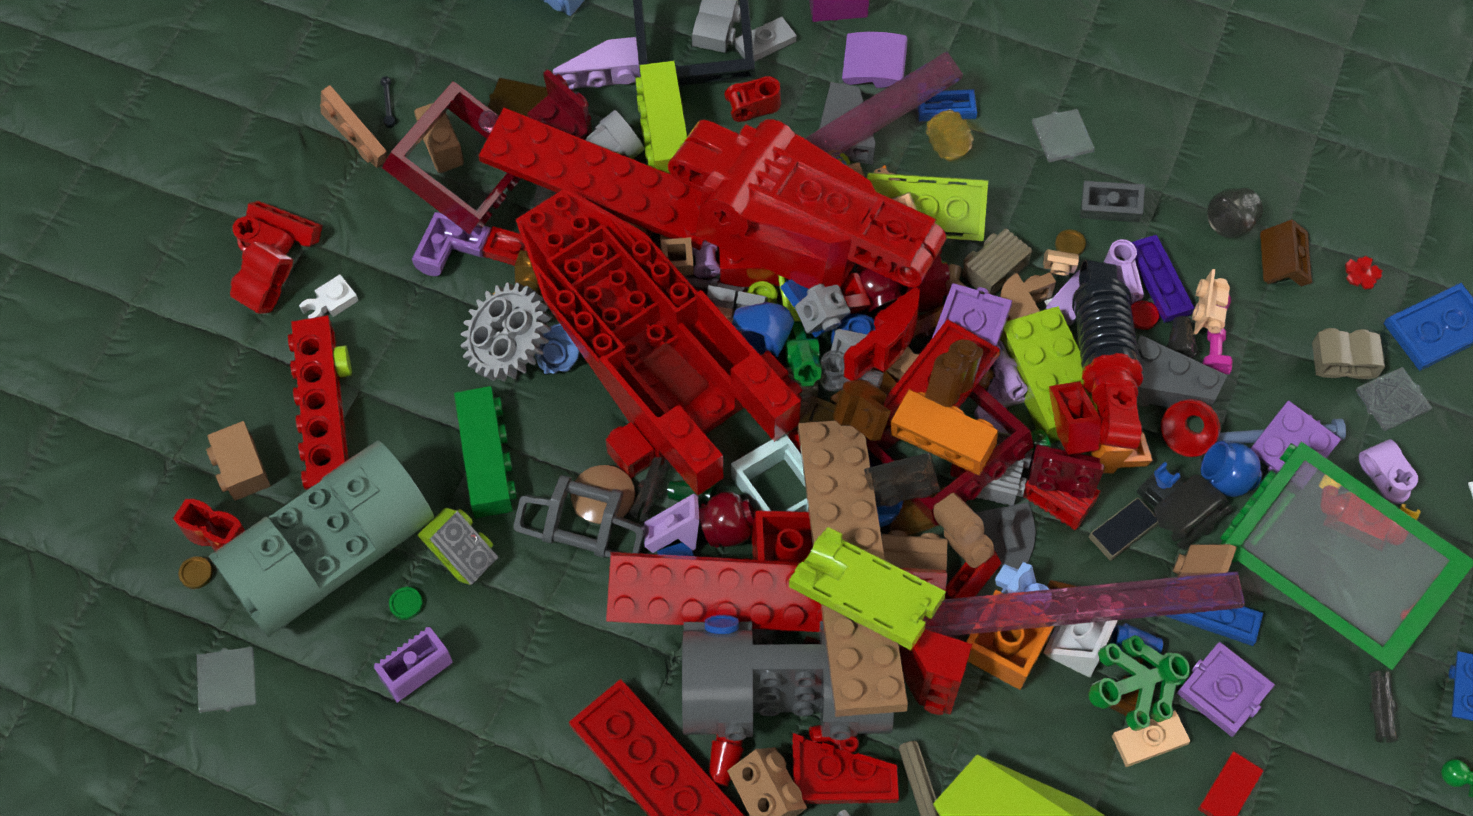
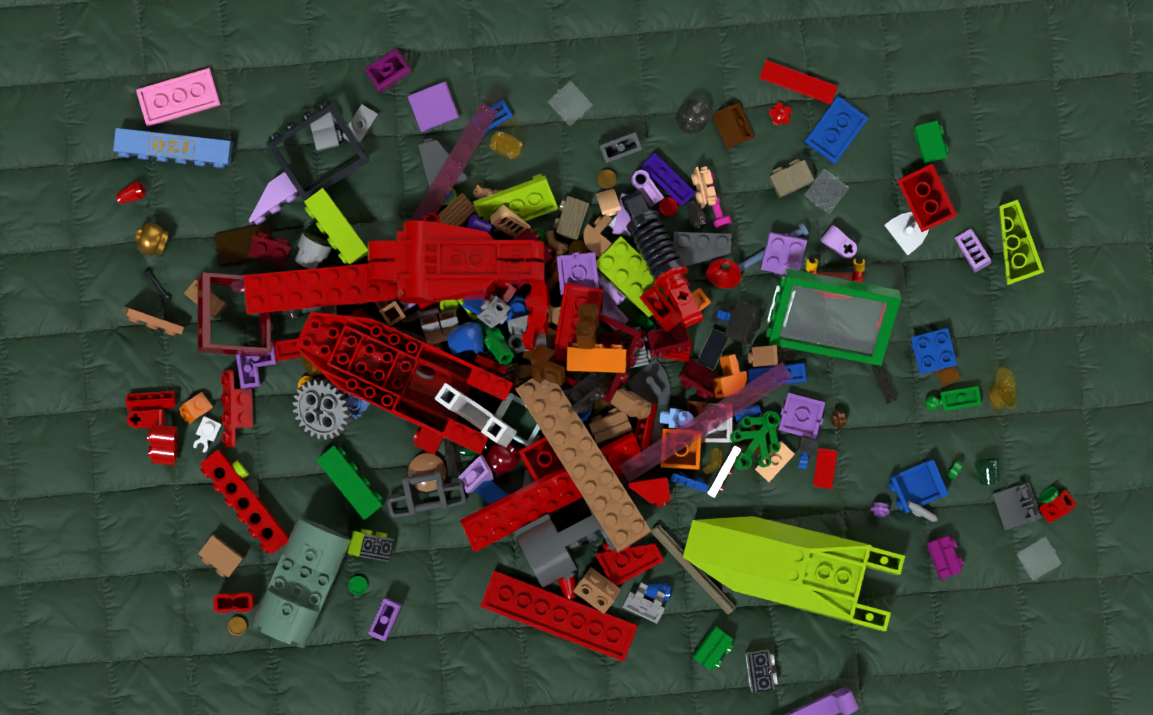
camera: 30 degrees left, 25 degrees up
clear piece [197,647,256,713] -> none
blue piece [705,615,739,634] -> none
red piece [724,76,781,122] -> none
lime piece [789,527,946,650] -> none
blue piece [1201,441,1262,497] -> none
none -> pearl gold piece [134,223,168,255]
none -> orange bracket [179,392,213,424]
none -> red bracket [221,370,253,447]
none -> piece [416,366,435,379]
none -> white arch [435,383,517,447]
none -> blue wing [669,470,709,492]
none -> dark red bracket [678,359,719,399]
none -> clear yellow arm [702,448,723,476]
none -> wing [708,436,744,497]
none -> orange brick [711,354,747,398]
none -> red tile [759,60,838,105]
none -> pearl dark grey piece [797,436,819,470]
none -> reddish brown plate [831,410,847,429]

